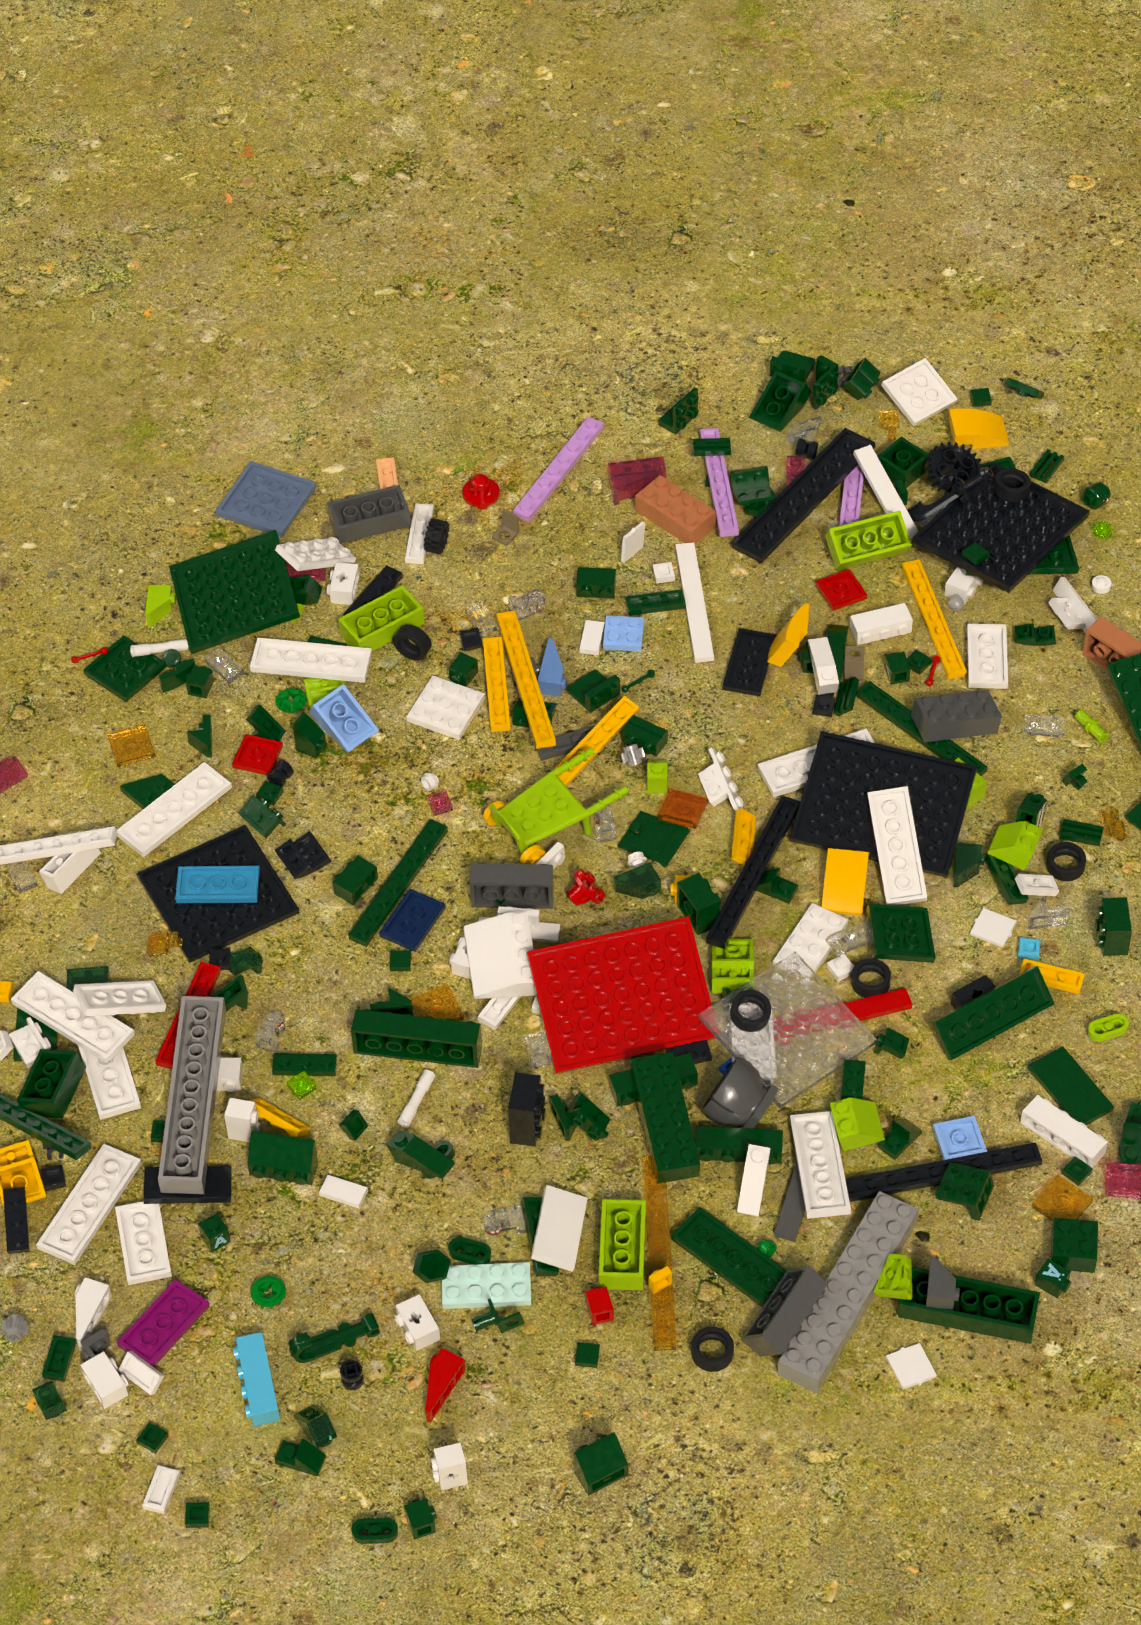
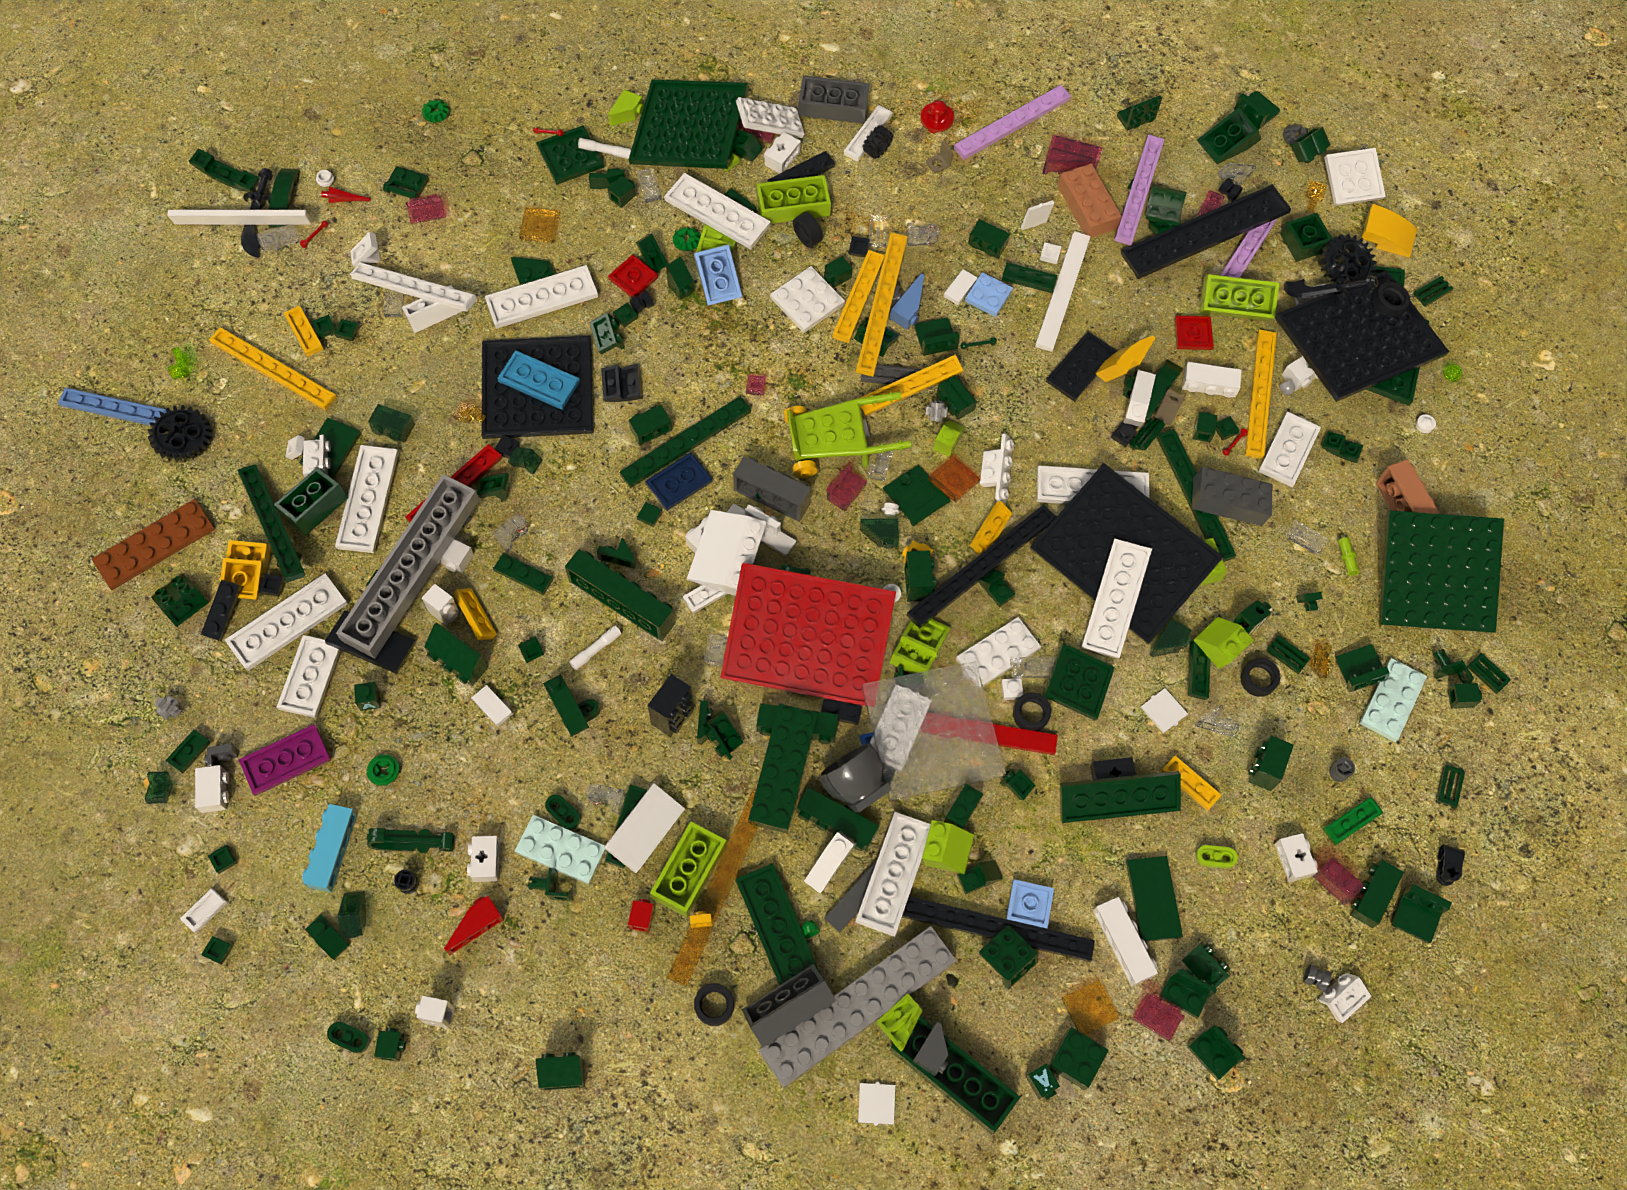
camera: 20 degrees right, 15 degrees up
white plate [11,971,135,1063] -> none
white plate [73,980,166,1016] -> none
white slope [75,1277,112,1351] -> none
white tile [118,1351,165,1395] -> none
dark green plate [162,649,181,668] -> none
dark green slope [187,715,212,758] -> none
sand blue plate [216,461,317,538] -> none
clear neon green plate [287,1071,317,1100] -> none
light nougat tile [376,457,398,489] -> none
clear yellow tile [410,984,464,1021] -> none
dark green panel [413,1249,451,1283] -> none
white plate [421,773,439,791] -> none
white plate [536,842,565,869] -> none
red plate [567,868,606,906] -> none
dark green tile [575,1342,600,1368] -> none
dark green tile [693,438,731,456] -> none
black tyre [730,990,772,1032] -> none
dark green bracket [813,355,839,410] -> none
yellow slope [822,848,869,916] -> none
white tile [853,445,919,541] -> none
dark green tile [894,479,908,506] -> none
dark green tile [962,543,990,565] -> none
dark green tile [970,388,992,407] -> none
dark green plate [1005,378,1044,399] -> none
white plate [1015,874,1059,896] -> none
medium azure tile [1018,937,1041,961] -> none
white bracket [1048,577,1097,633] -> none
dark green tile [1061,1156,1093,1186] -> none
dark green head [1082,482,1111,509] -> none
none -> clear pink bracket [826,466,867,512]

